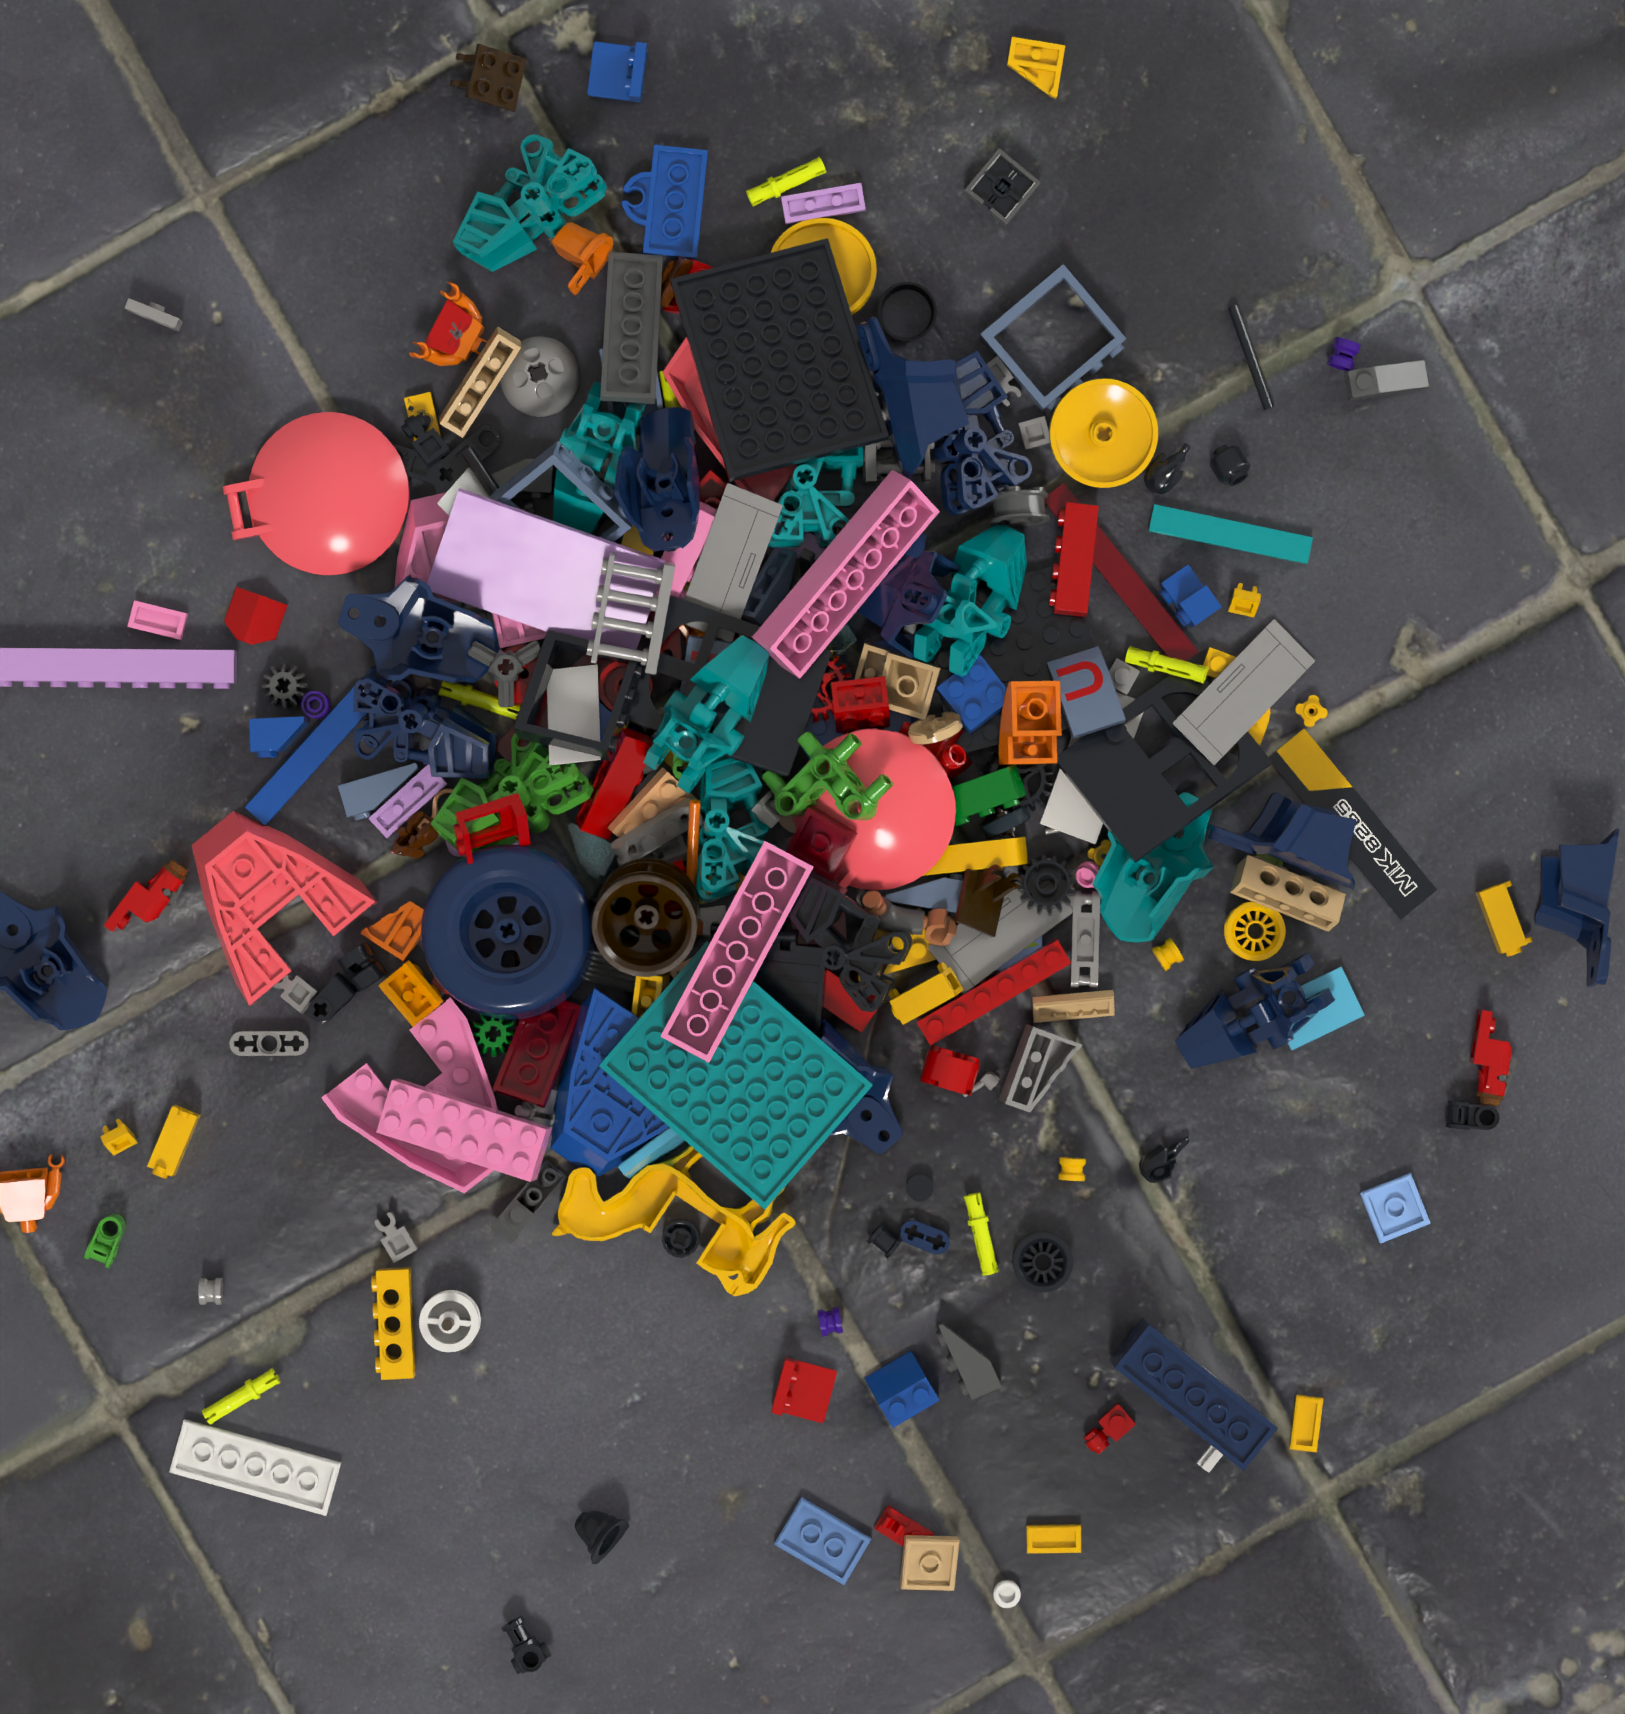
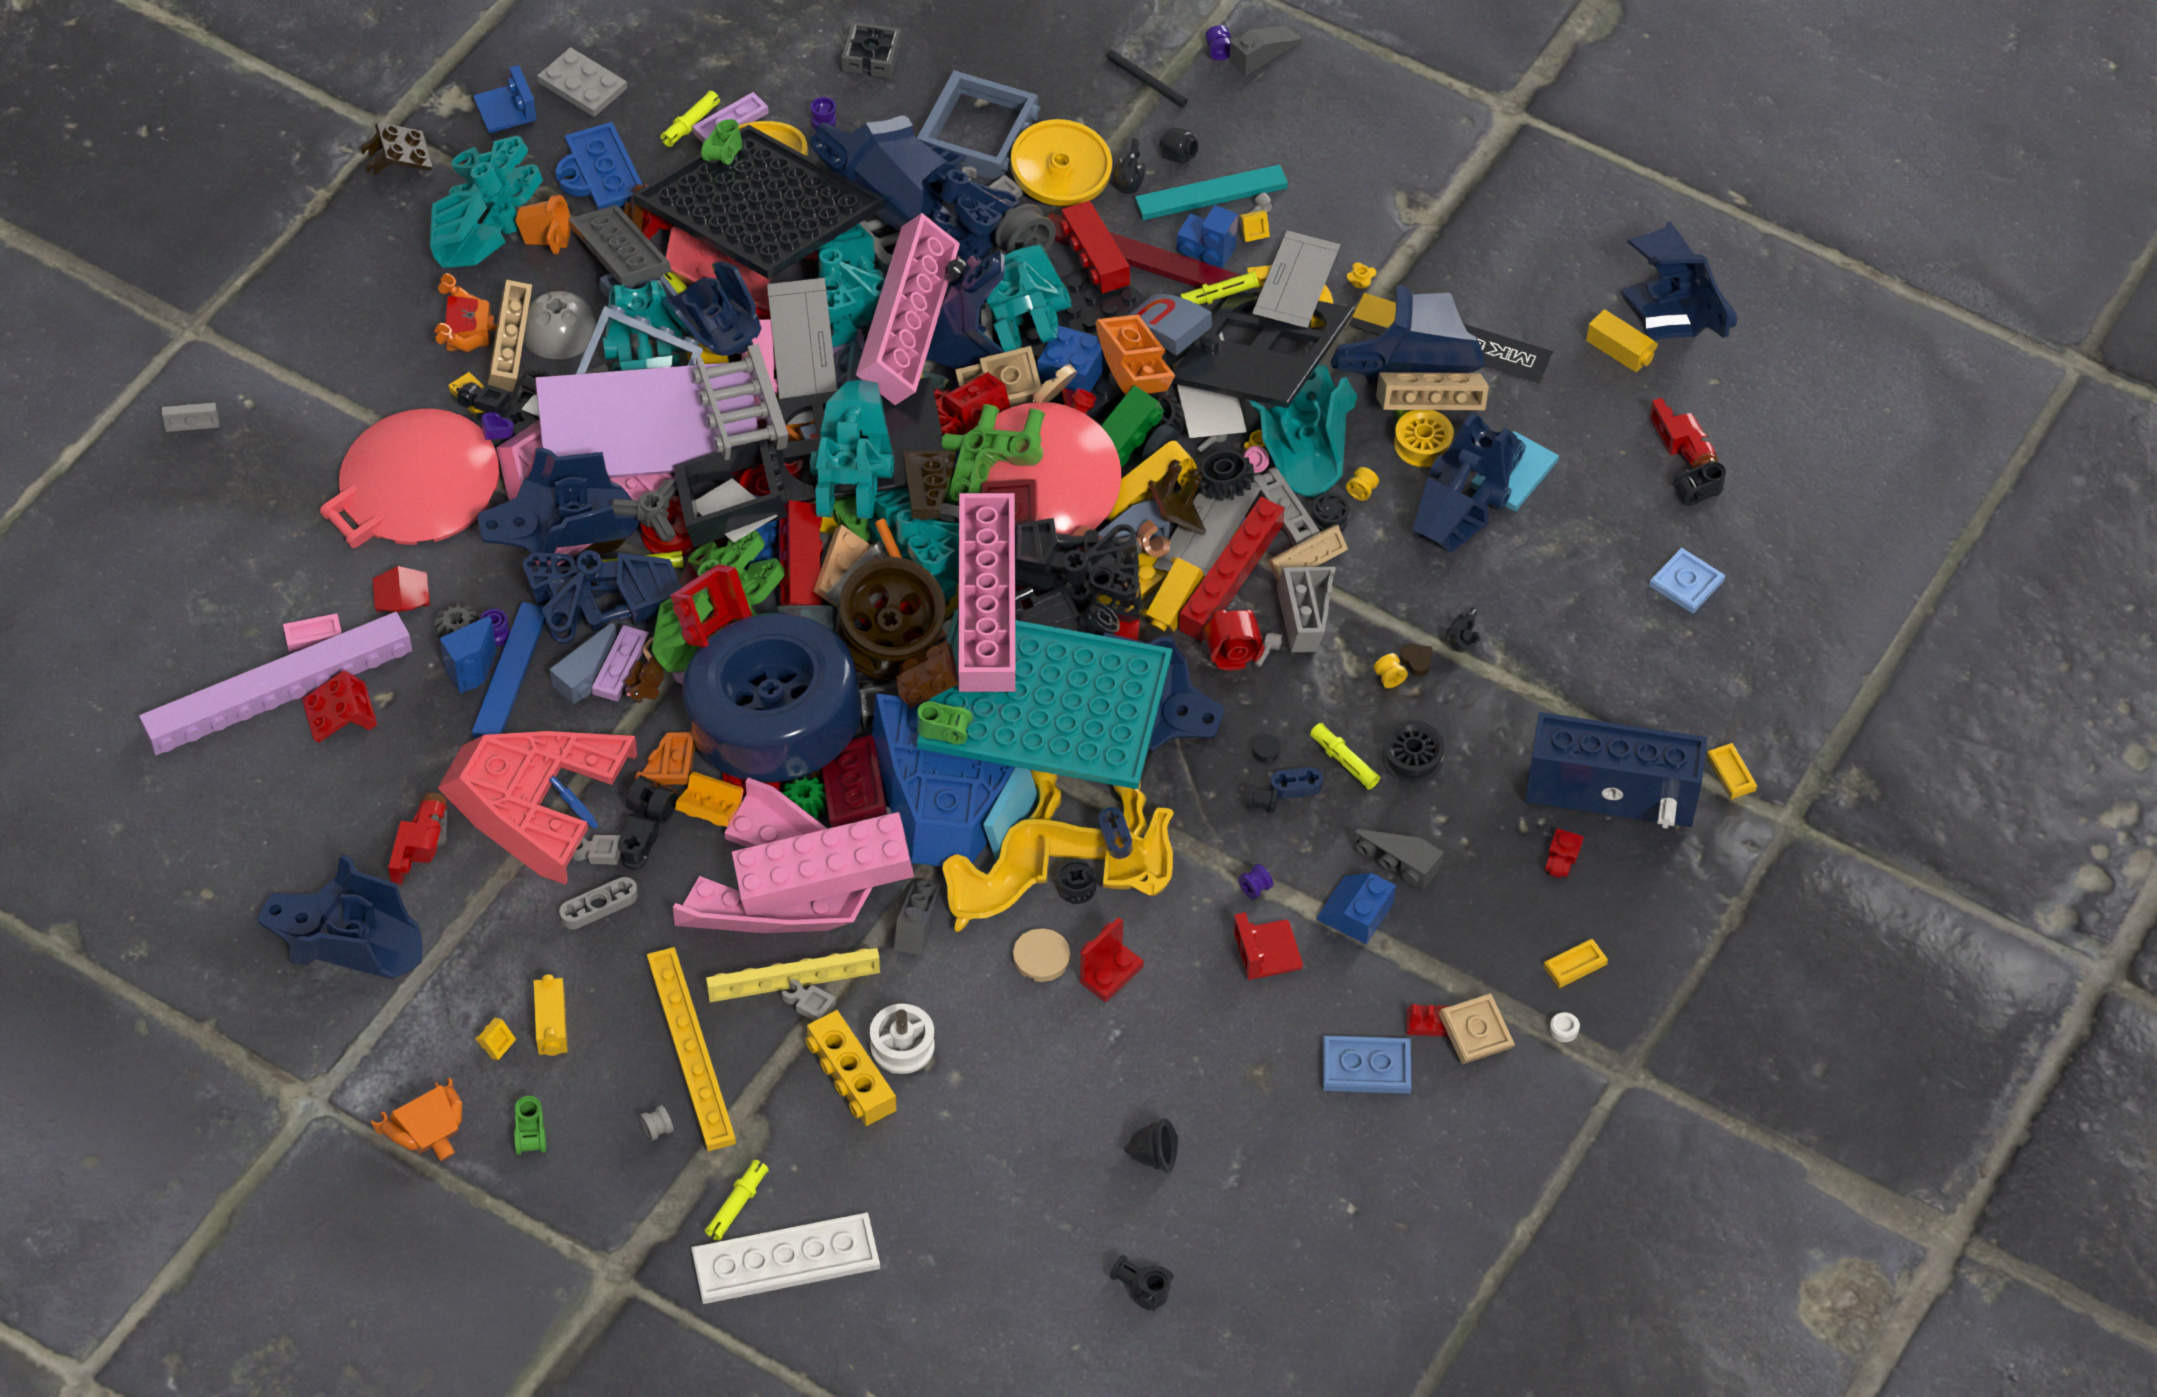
camera: 30 degrees left, 35 degrees down
none -> red bracket [302,670,378,743]
none -> dark purple tile [481,412,514,440]
none -> light grey plate [537,47,627,117]
none -> blue hand [549,775,598,829]
none -> yellow plate [647,947,736,1152]
none -> bright green piece [701,119,743,165]
none -> light yellow plate [706,948,880,1002]
none -> dark purple wheel [811,97,836,131]
none -> reddish brown plate [896,640,959,709]
none -> dark brown wing [903,450,957,520]
none -> bright green piece [917,702,973,745]
none -> black tile [944,256,967,283]
none -> tan tile [1013,928,1070,982]
none -> black wheel [1076,601,1120,636]
none -> red bracket [1080,917,1144,1003]
none -> dark blue beam [1098,807,1133,859]
none -> light grey hand [1249,193,1272,213]
none -> black wheel [1311,493,1349,532]
none -> dark brown tile [1399,644,1432,676]

